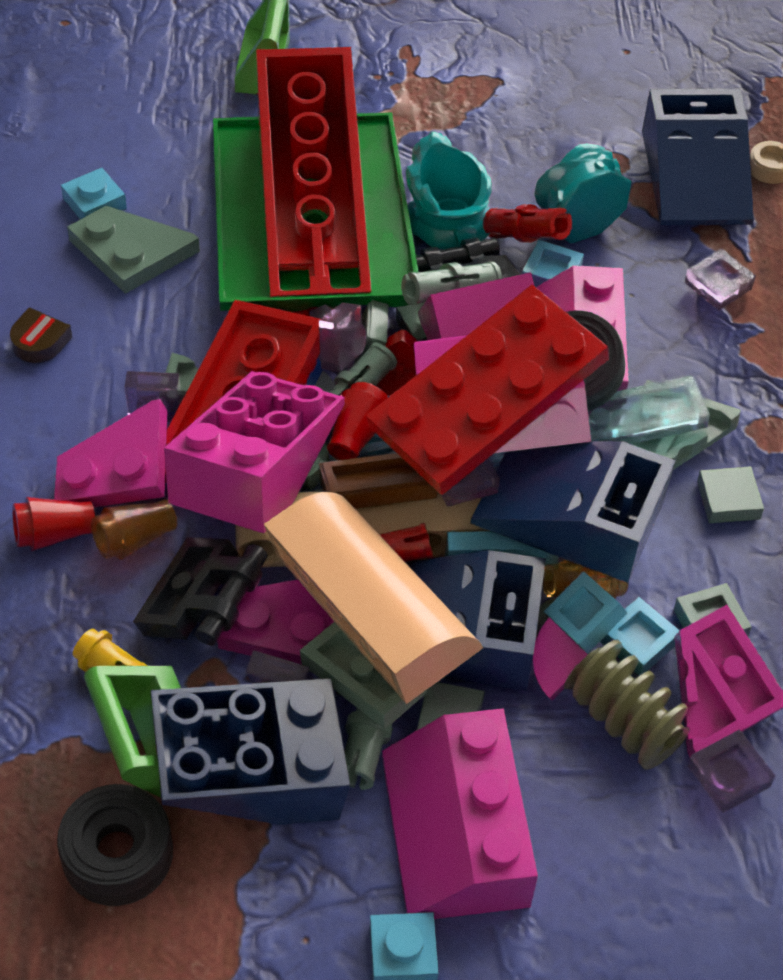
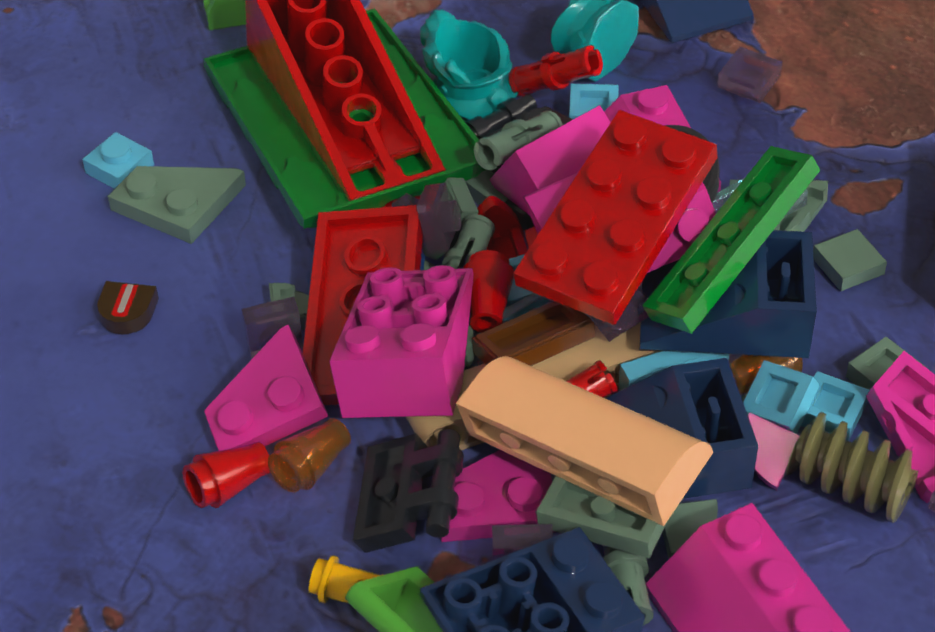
camera: 15 degrees left, 5 degrees down
none -> green plate [642,146,820,334]

